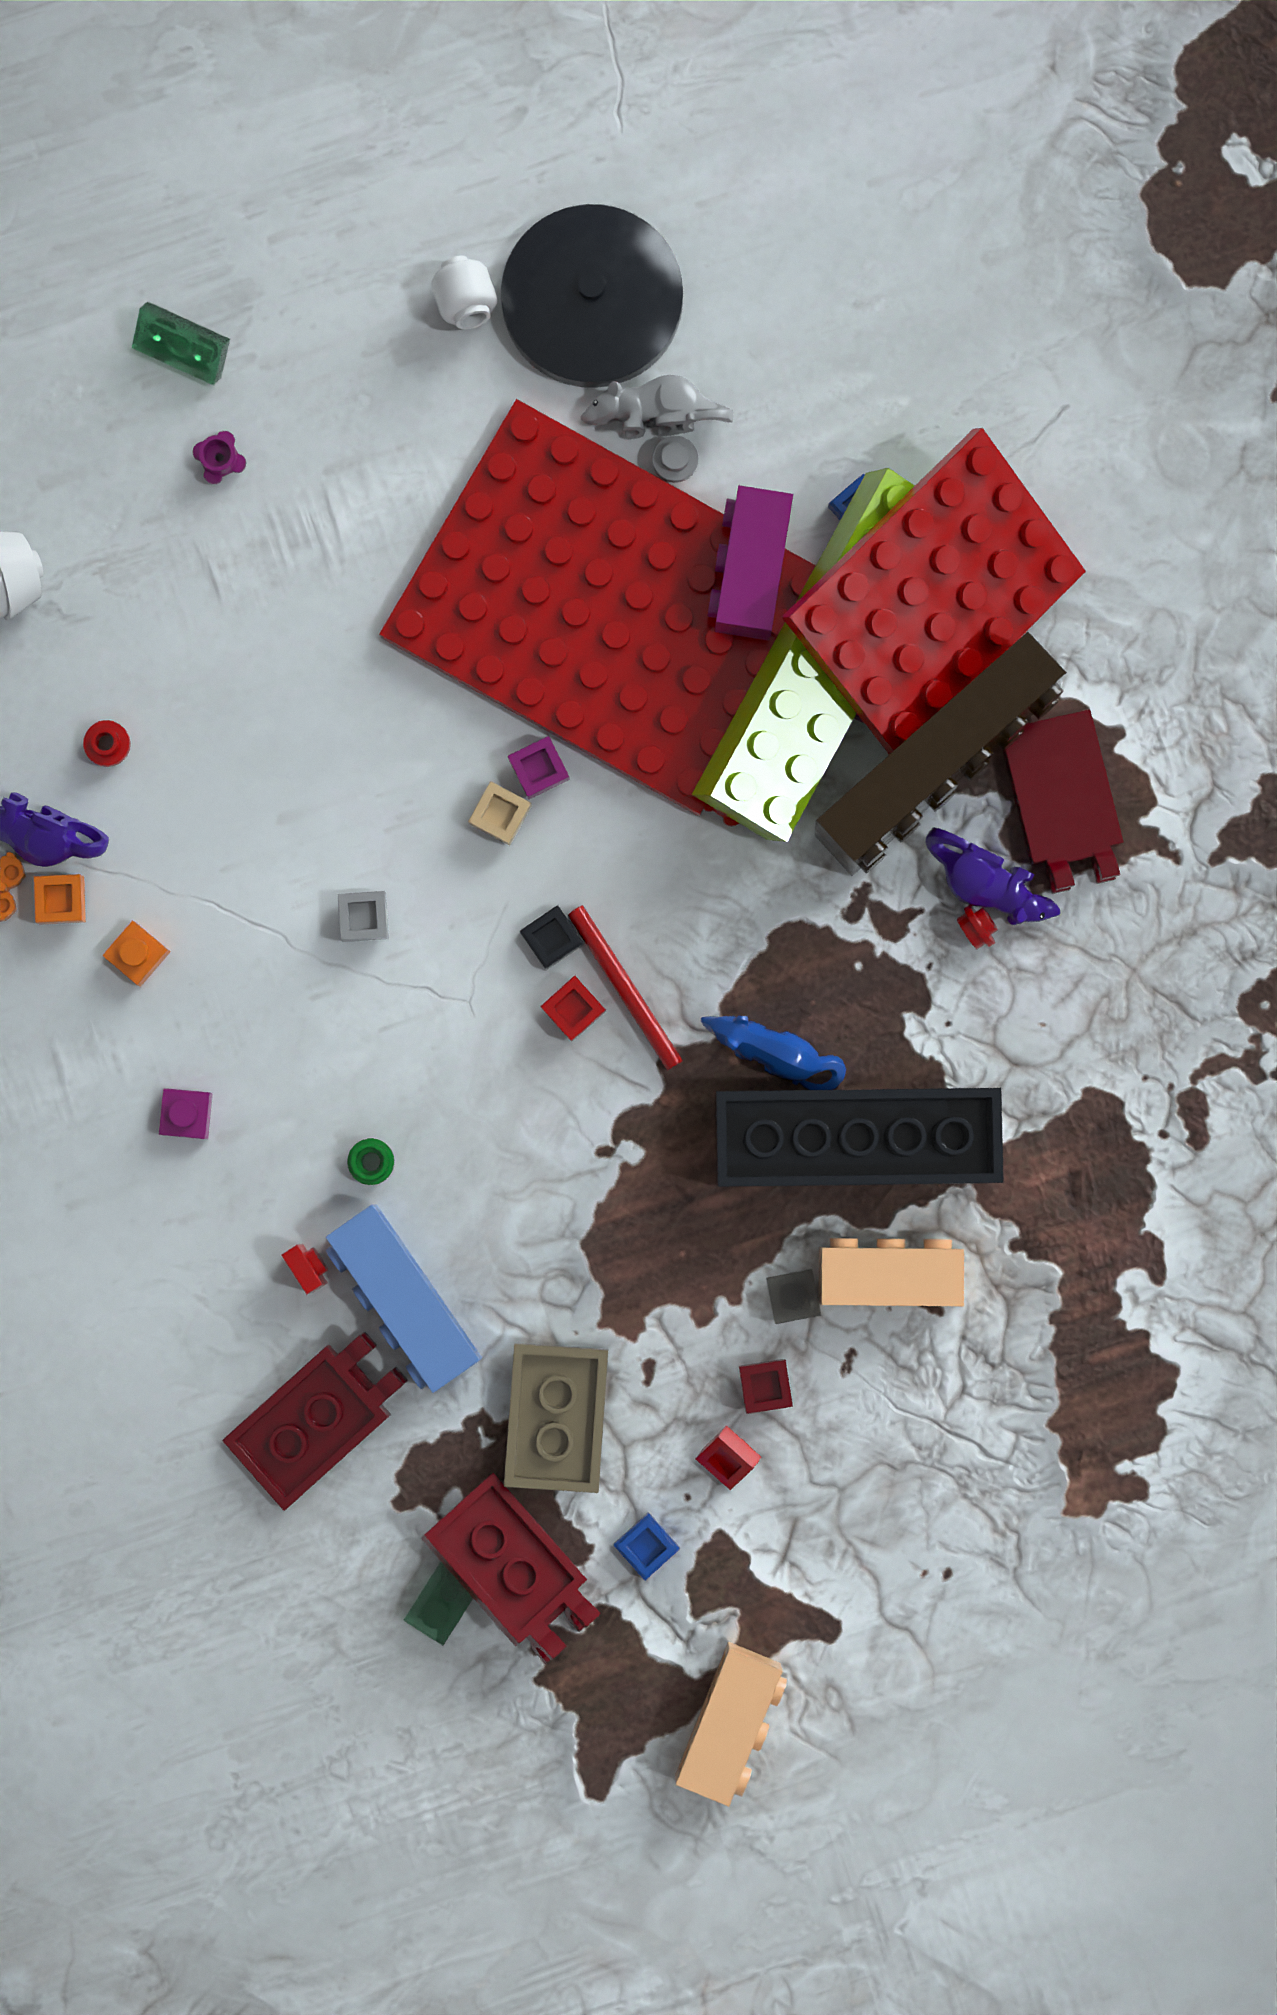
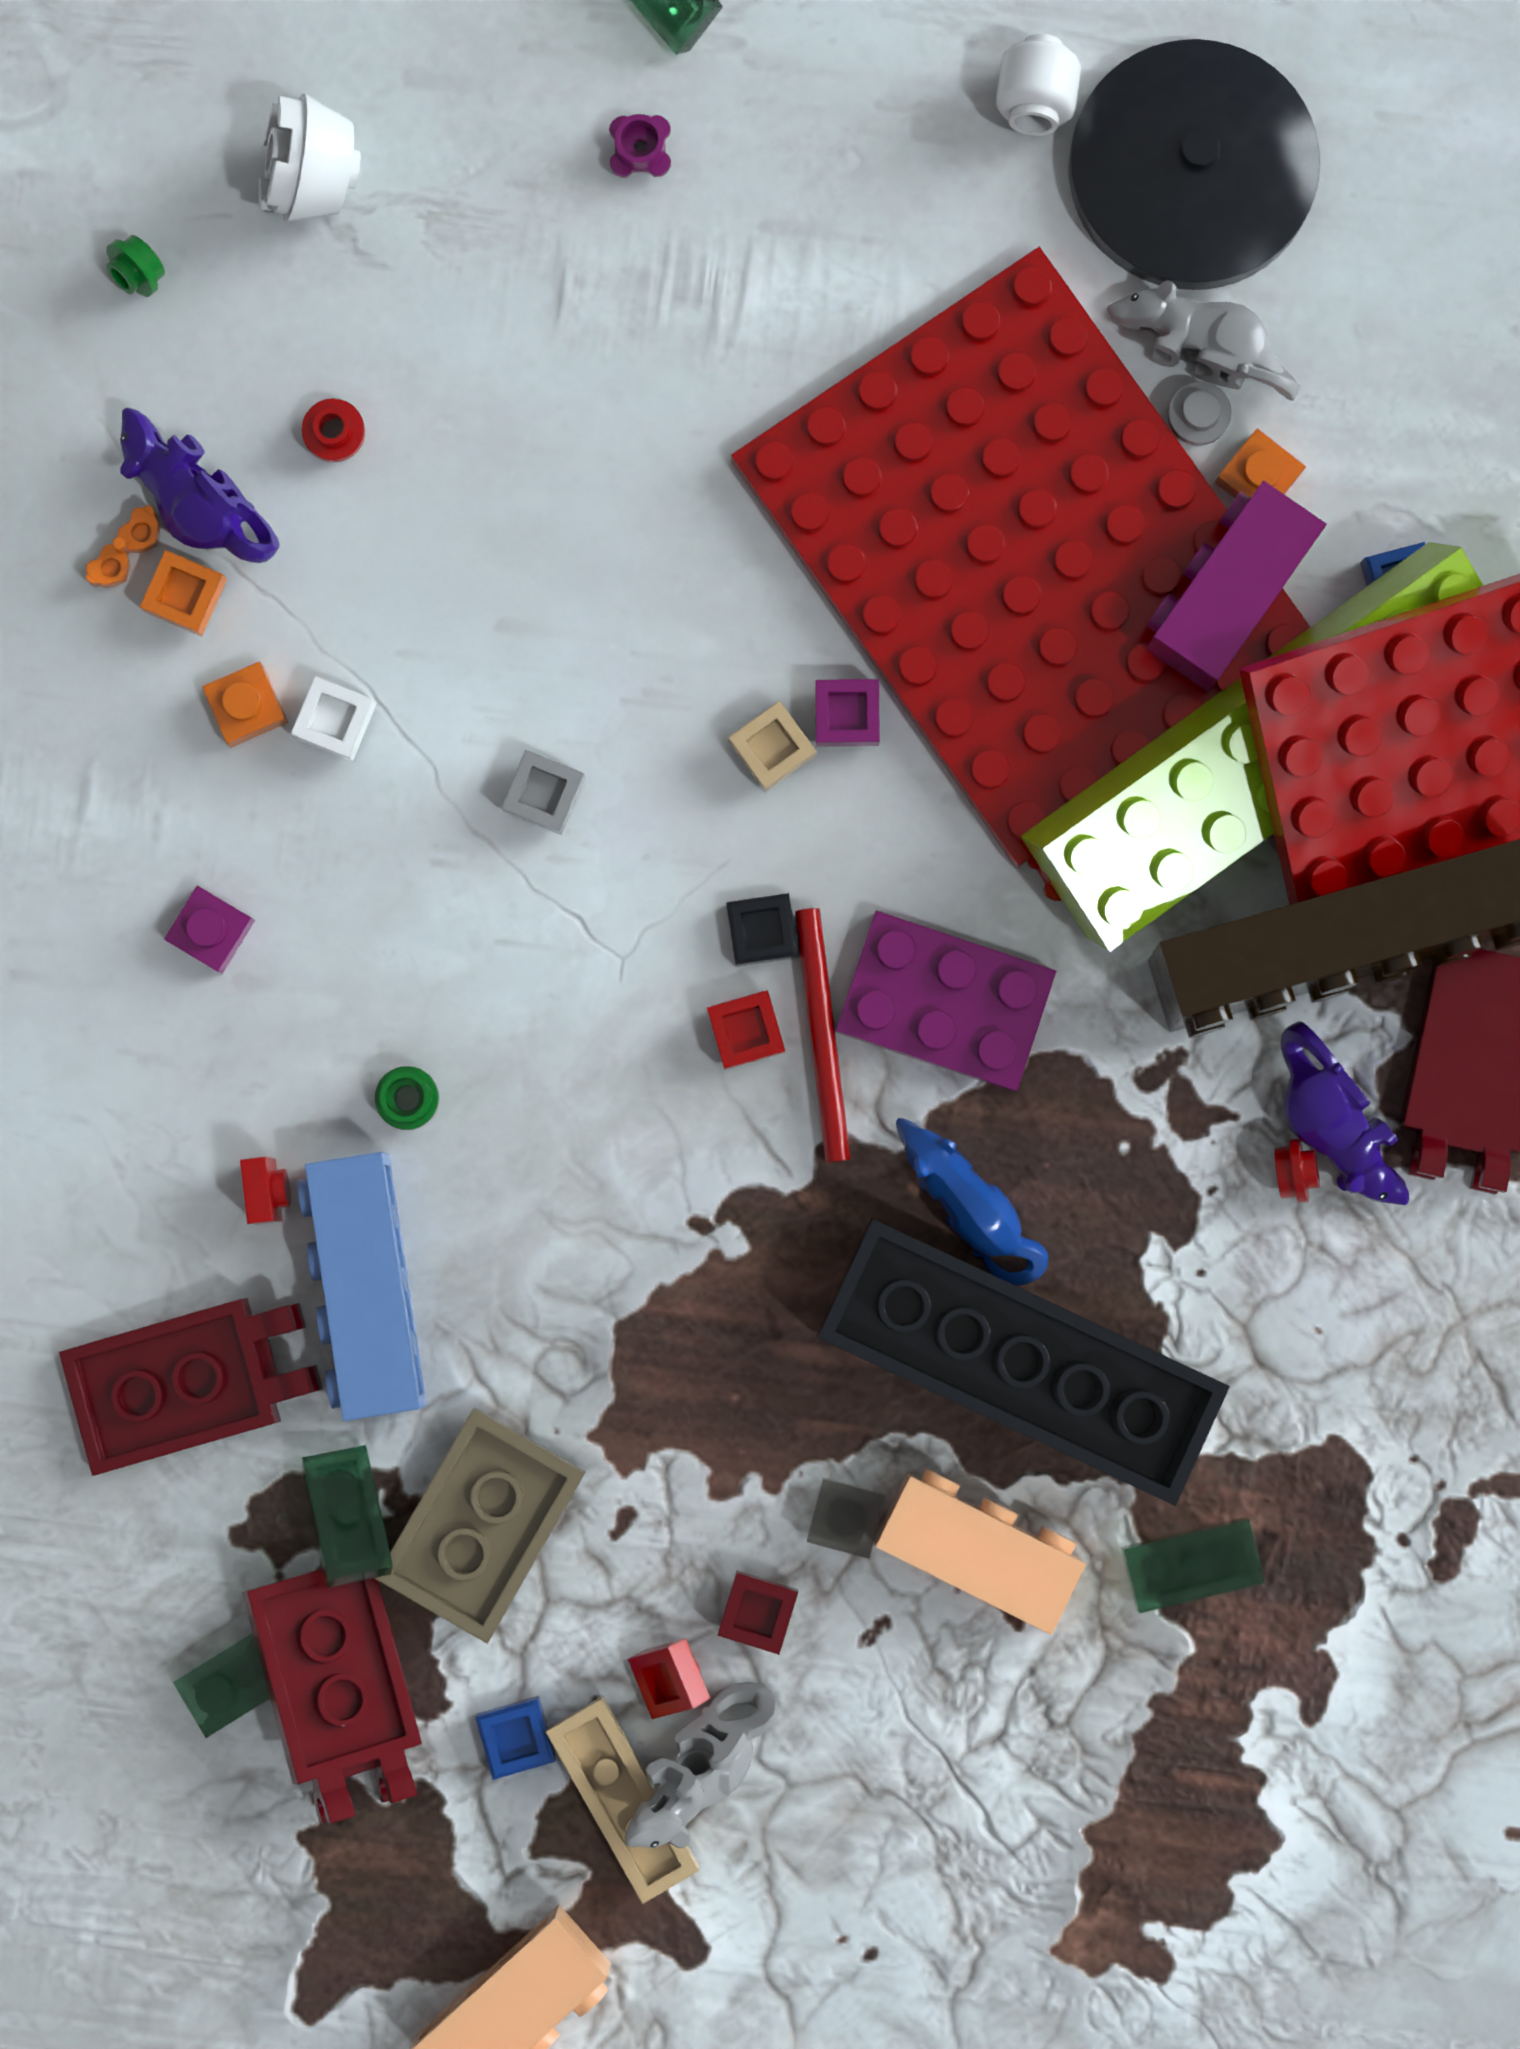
camera: 25 degrees right, 0 degrees up
none -> white plate [291,676,377,761]
none -> clear green plate [302,1445,393,1588]
none -> tan plate [546,1695,700,1904]
none -> light grey animal [625,1682,779,1848]
none -> magenta plate [835,911,1057,1092]
none -> clear green plate [1121,1517,1265,1613]
none -> orange plate [1215,428,1306,498]

